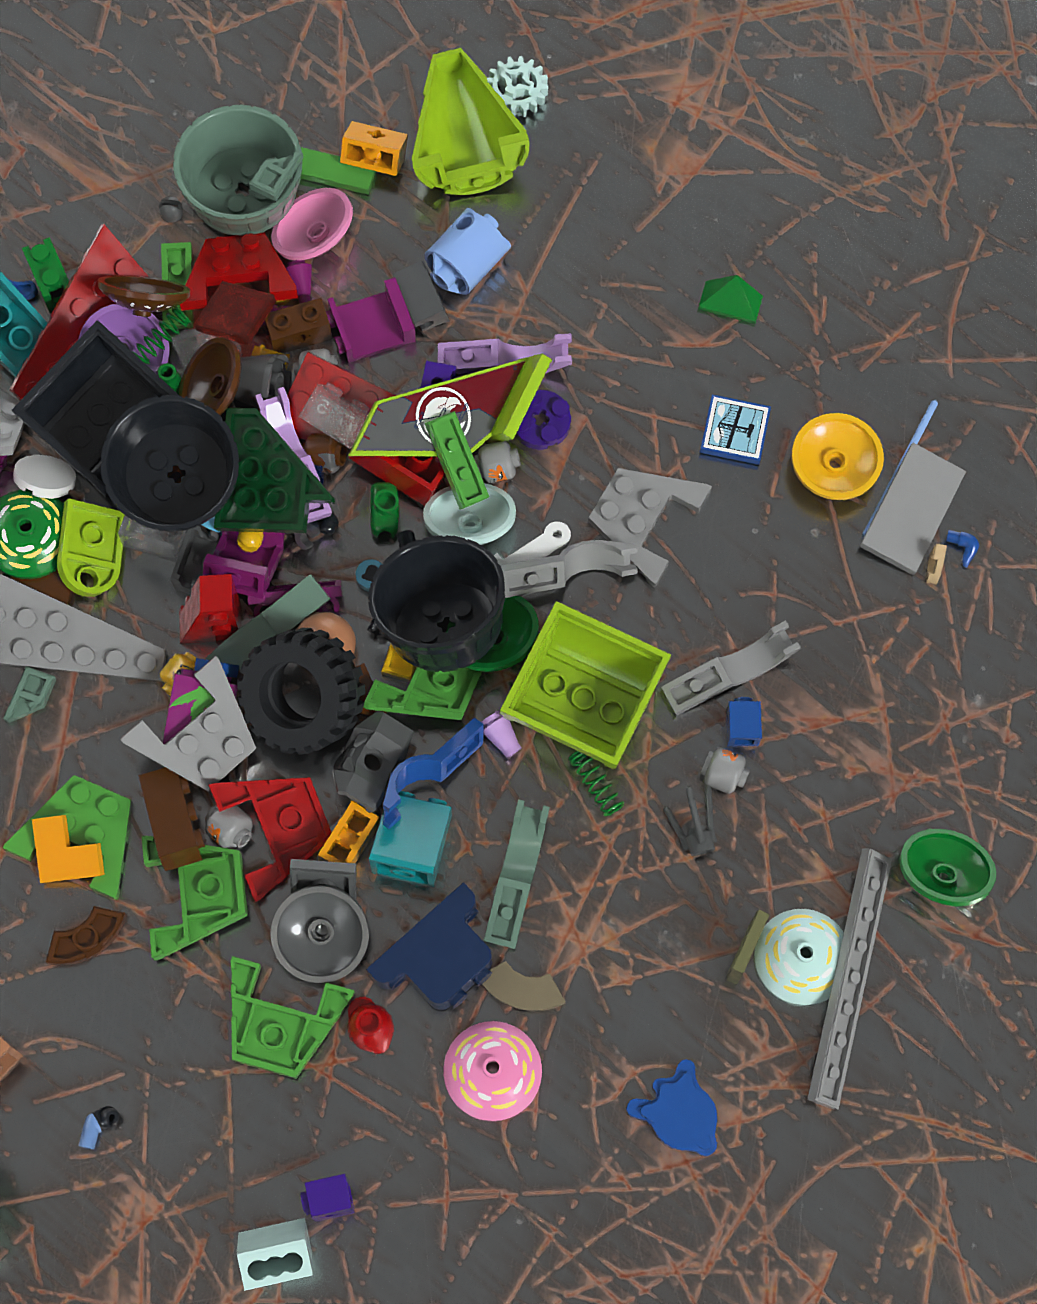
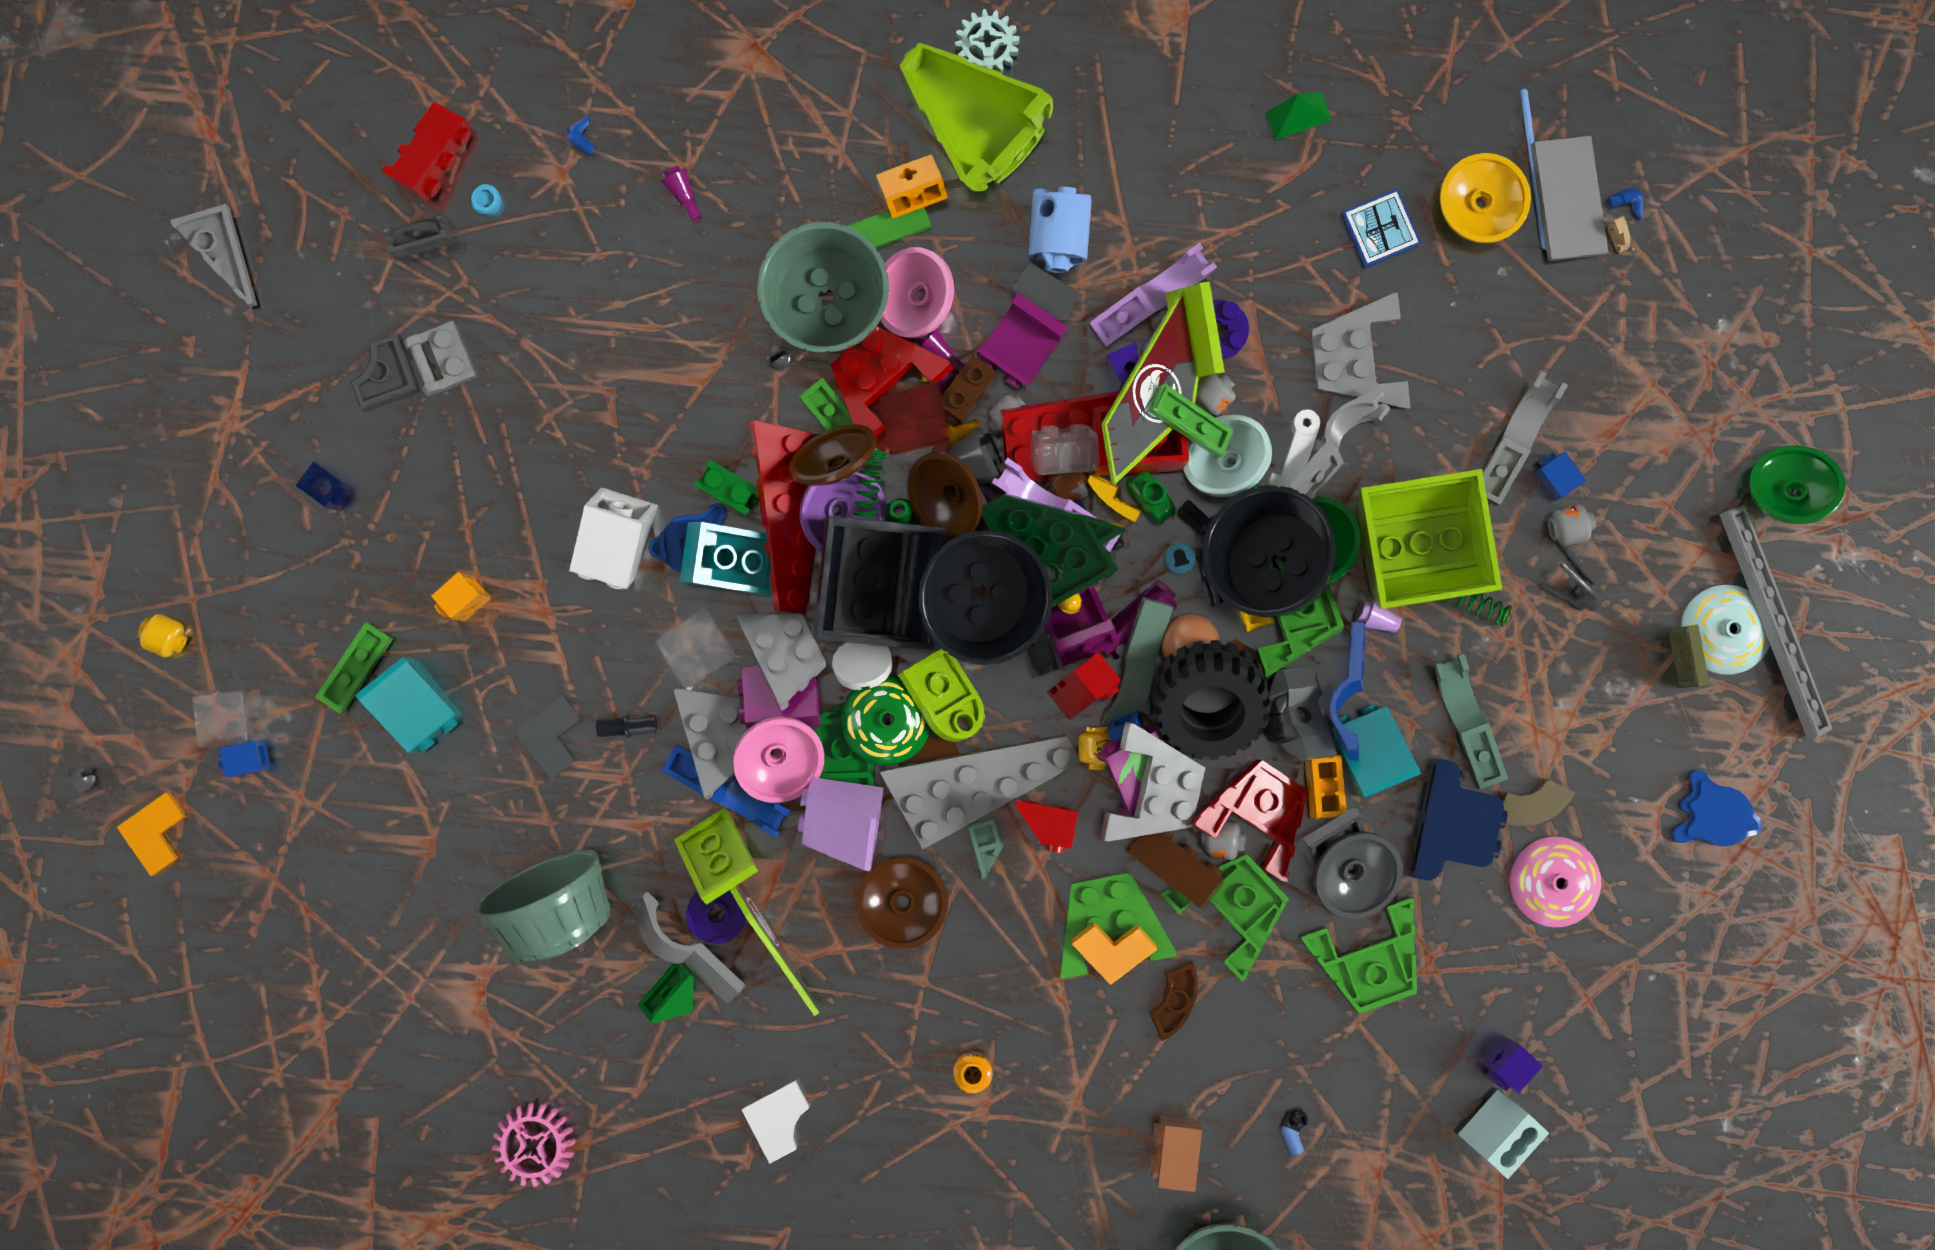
camera: 30 degrees left, 15 degrees up
sand green tile [249,151,303,201] -> none
red piece [347,996,394,1054] -> none
none -> magenta cone [660,165,701,221]
none -> red slope [1014,798,1078,853]
none -> yellow slope [1088,474,1142,522]

